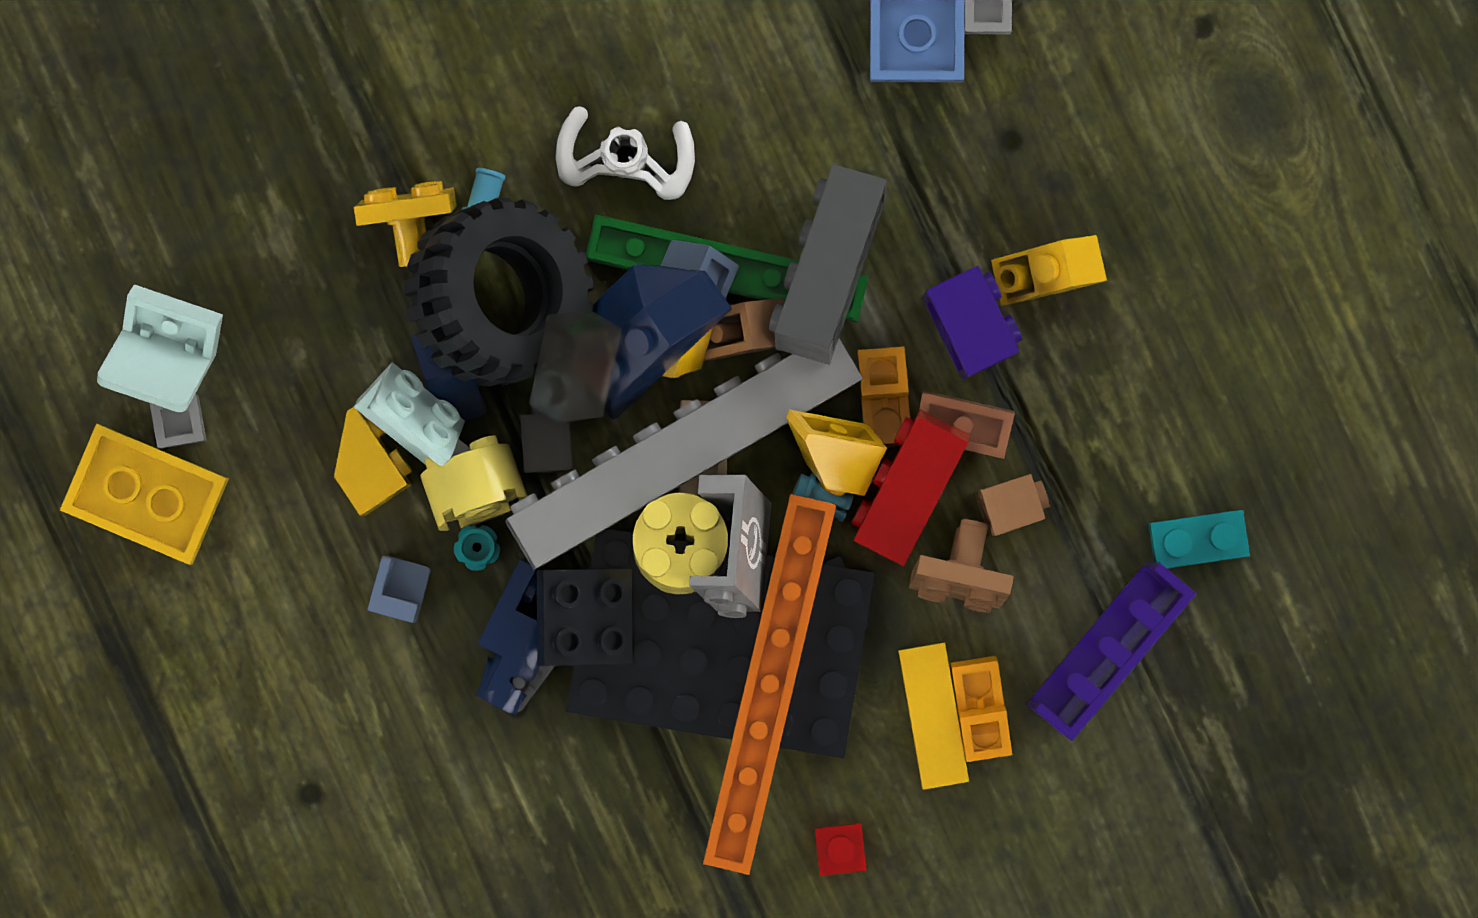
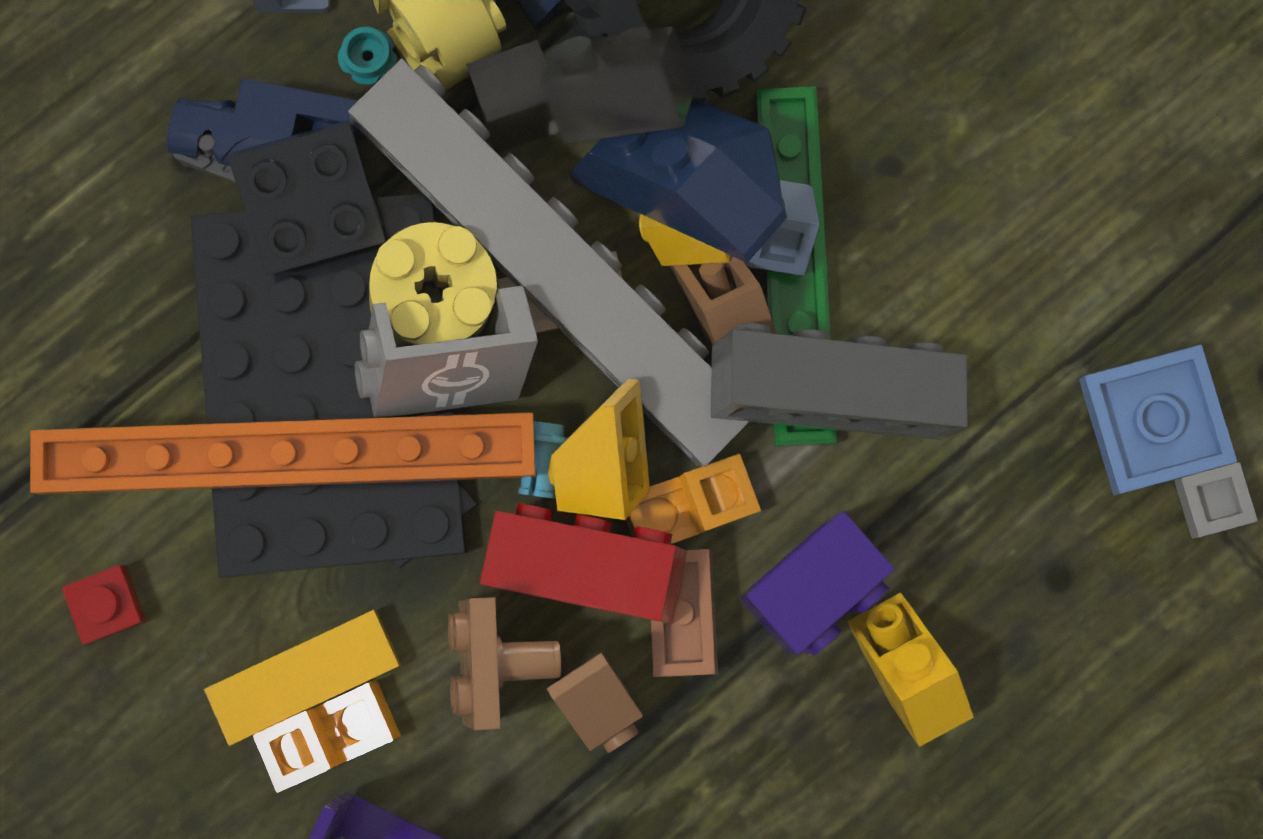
camera: 70 degrees right, 5 degrees down
white piece [556,106,695,200] -> none

